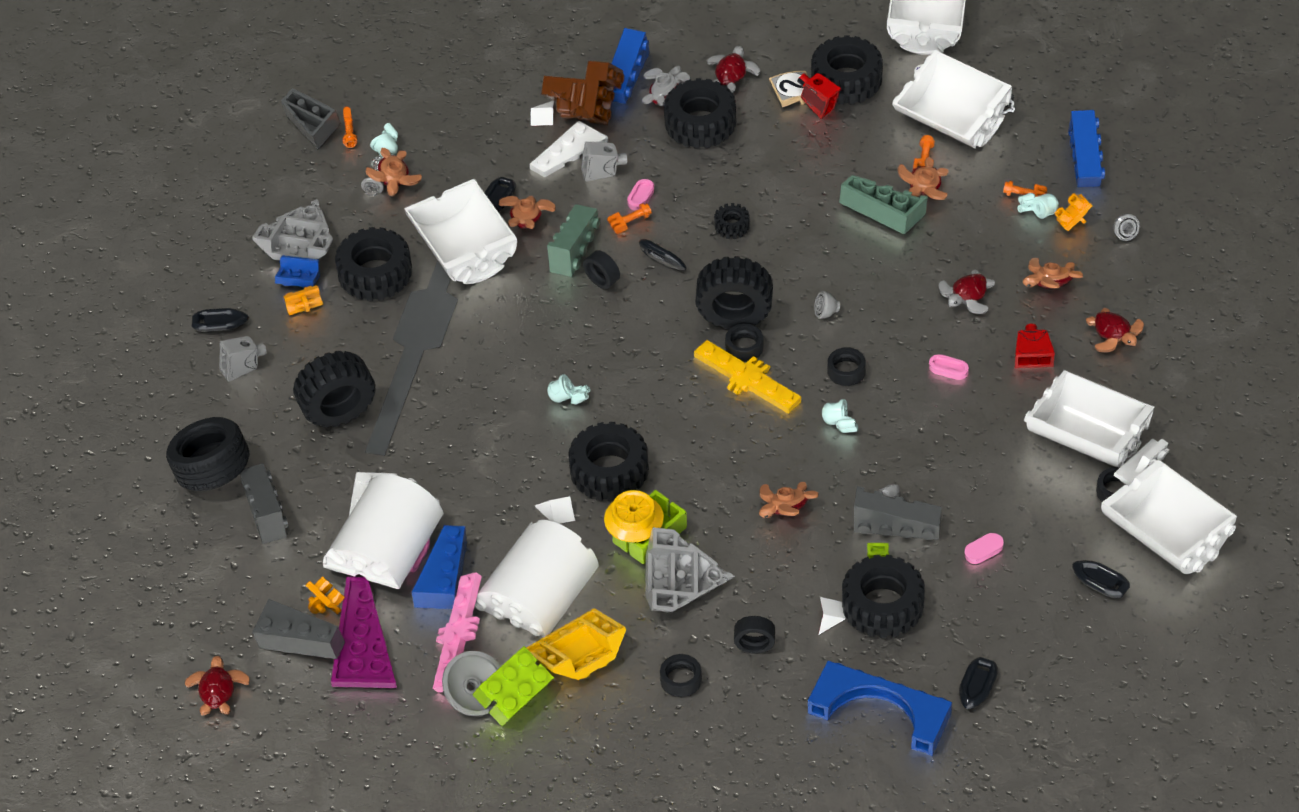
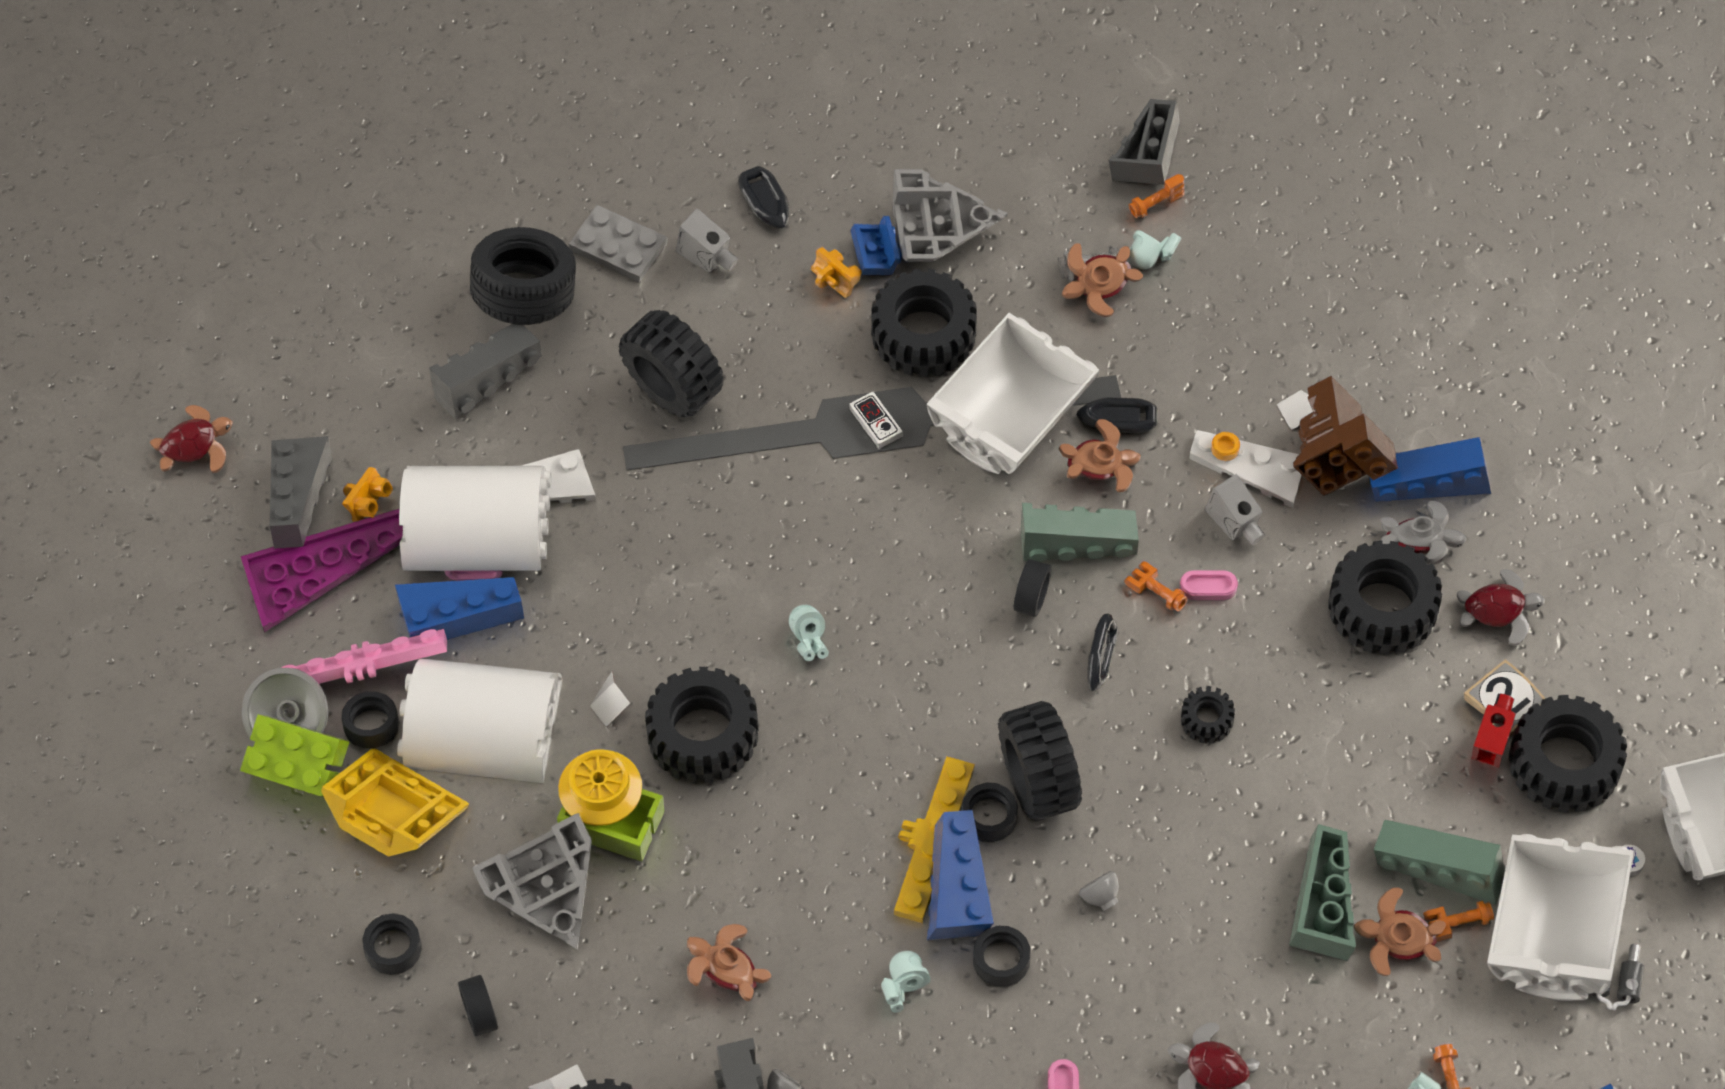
camera: 65 degrees right, 10 degrees up
none -> black tyre [341,691,399,749]
none -> light grey plate [569,205,668,282]
none -> tile [849,391,903,449]
none -> blue wedge [927,810,994,940]
none -> light orange tile [1211,432,1240,461]
none -> sand green wedge [1374,820,1505,905]

